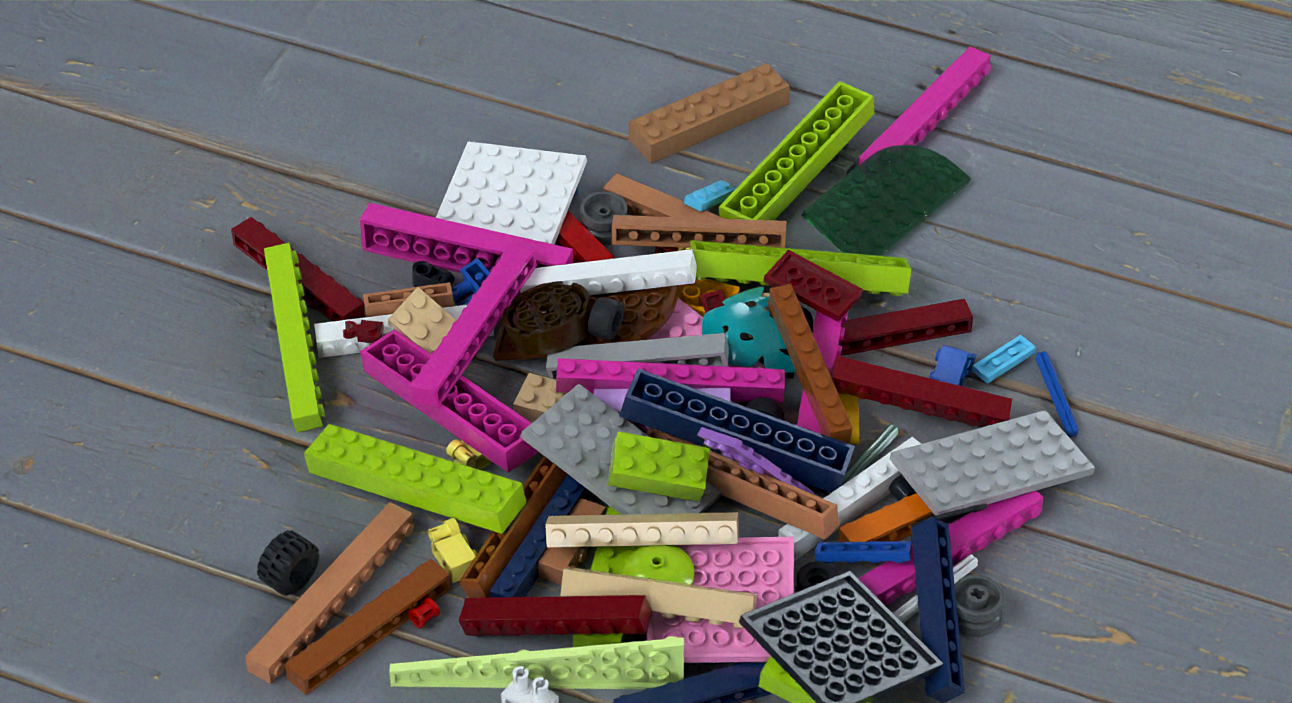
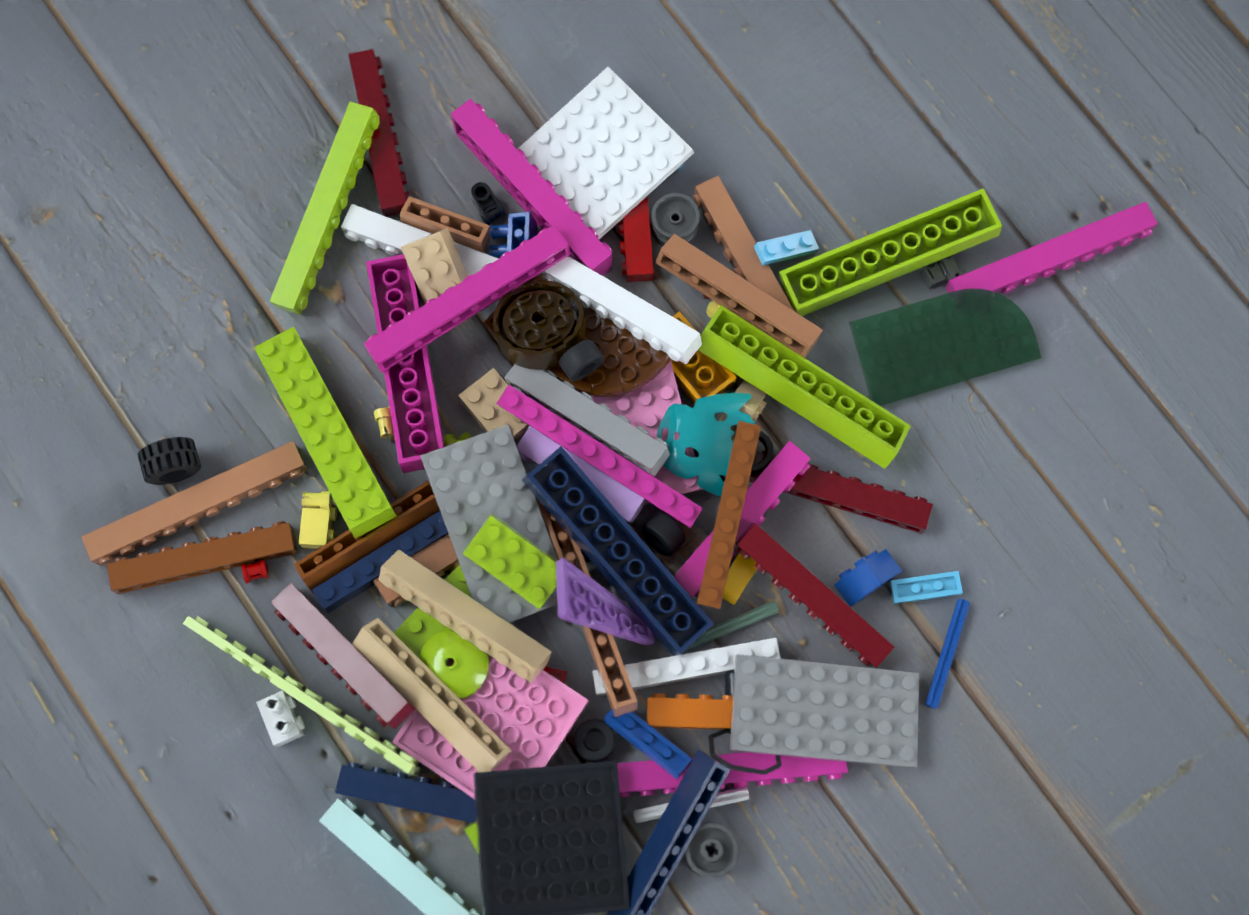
camera: 30 degrees right, 30 degrees up
dark red plate [343,320,384,343] -> none
medium nougat brick [629,63,790,163] -> none
dark red plate [700,289,728,328] -> none
dark red plate [763,250,863,322] -> none

